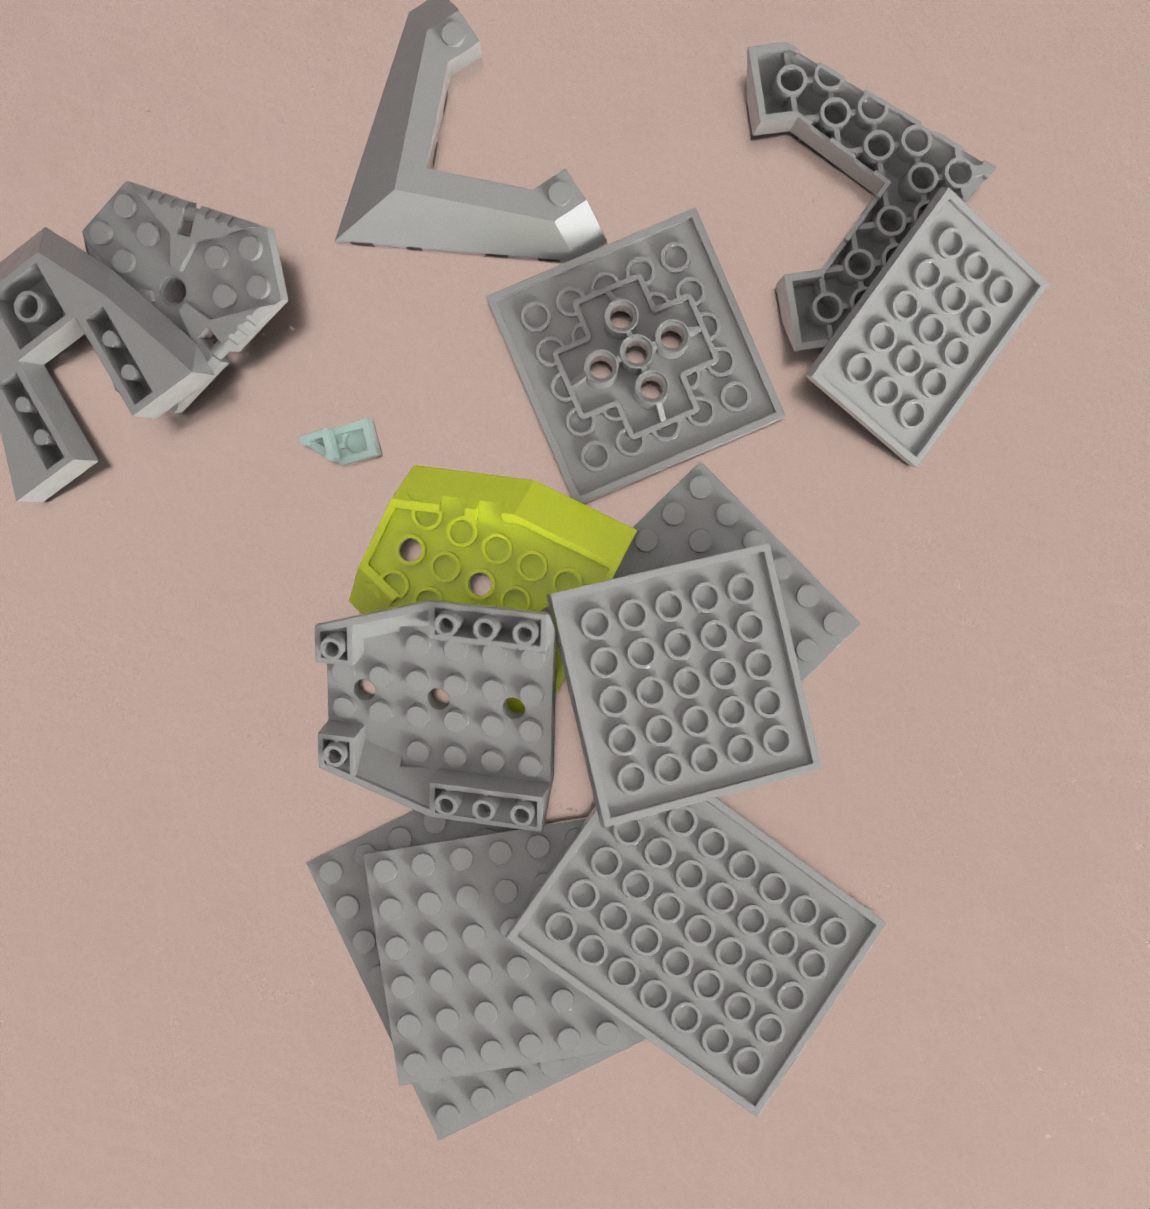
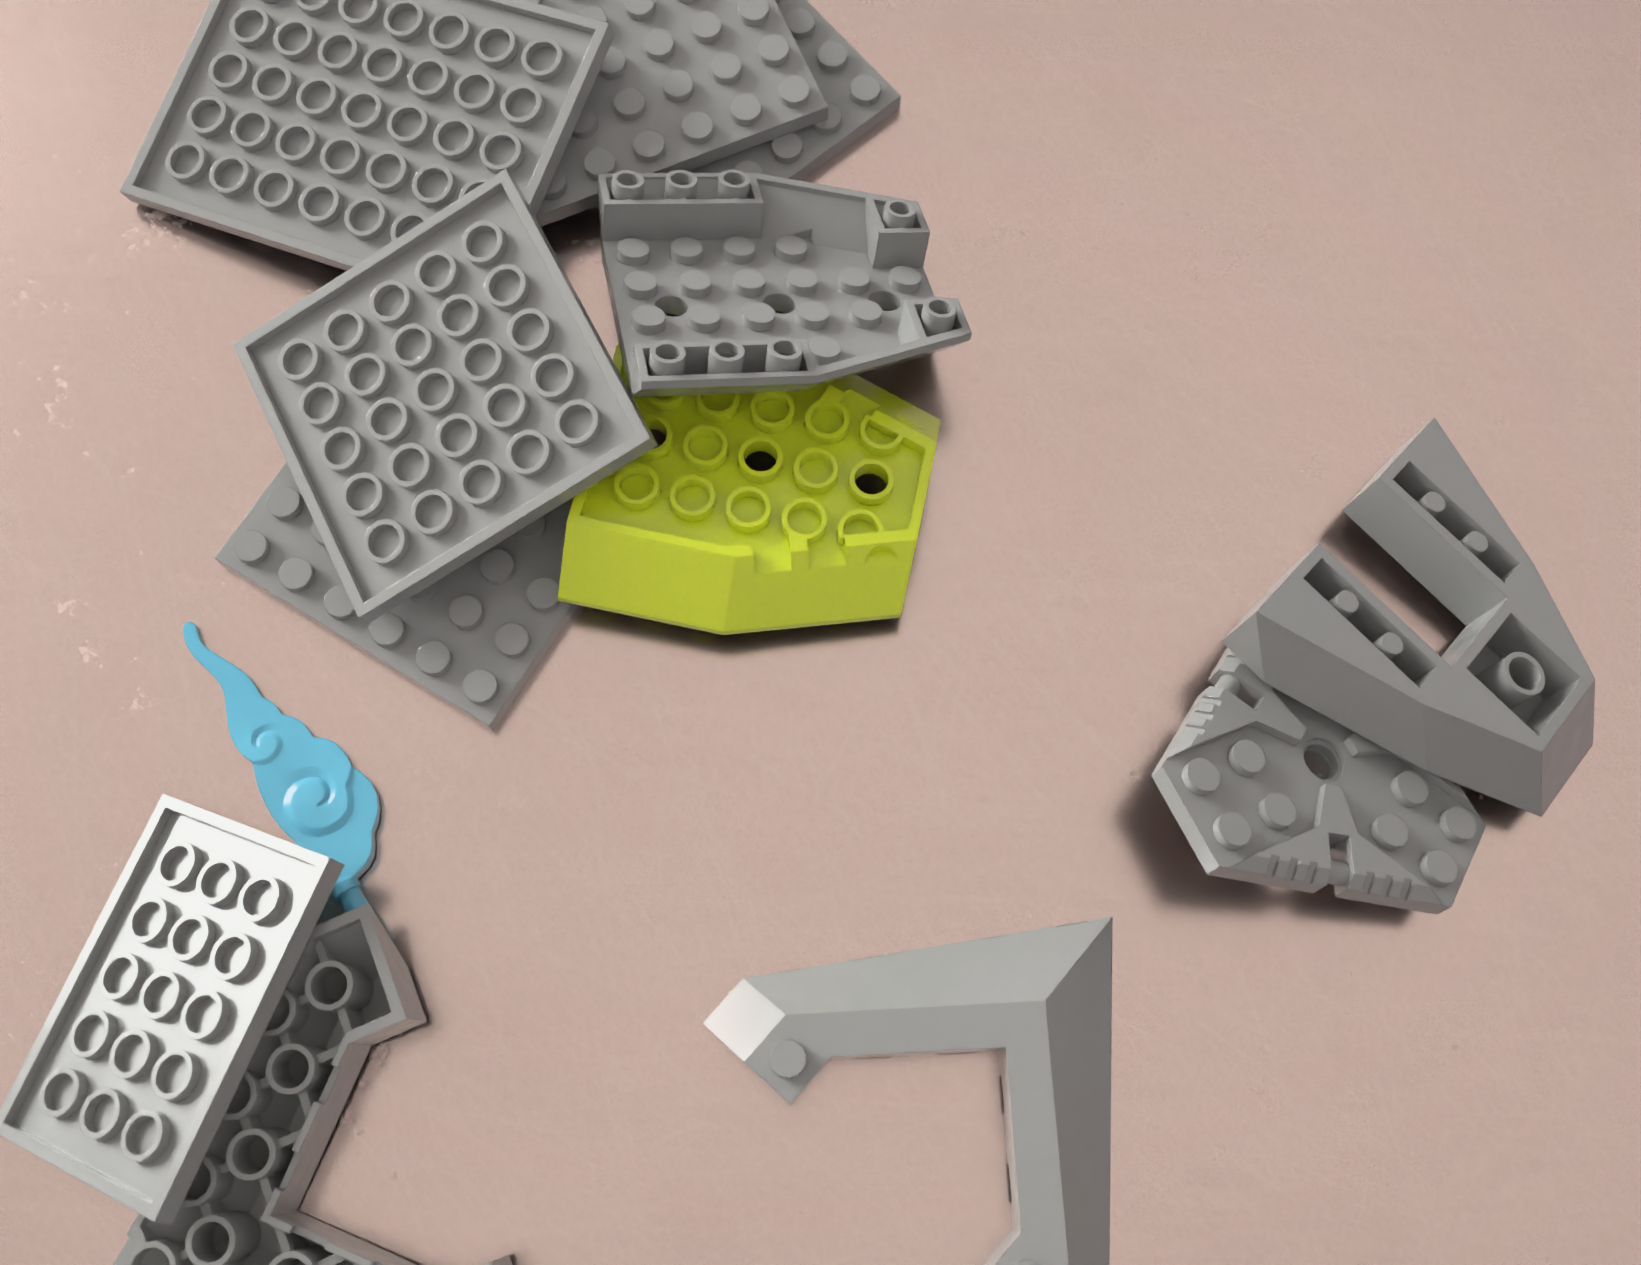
camera: 170 degrees right, 15 degrees down
light aqua slope [298,418,382,466] -> none
light grey plate [486,207,786,504] -> none
none -> medium azure piece [183,622,381,912]

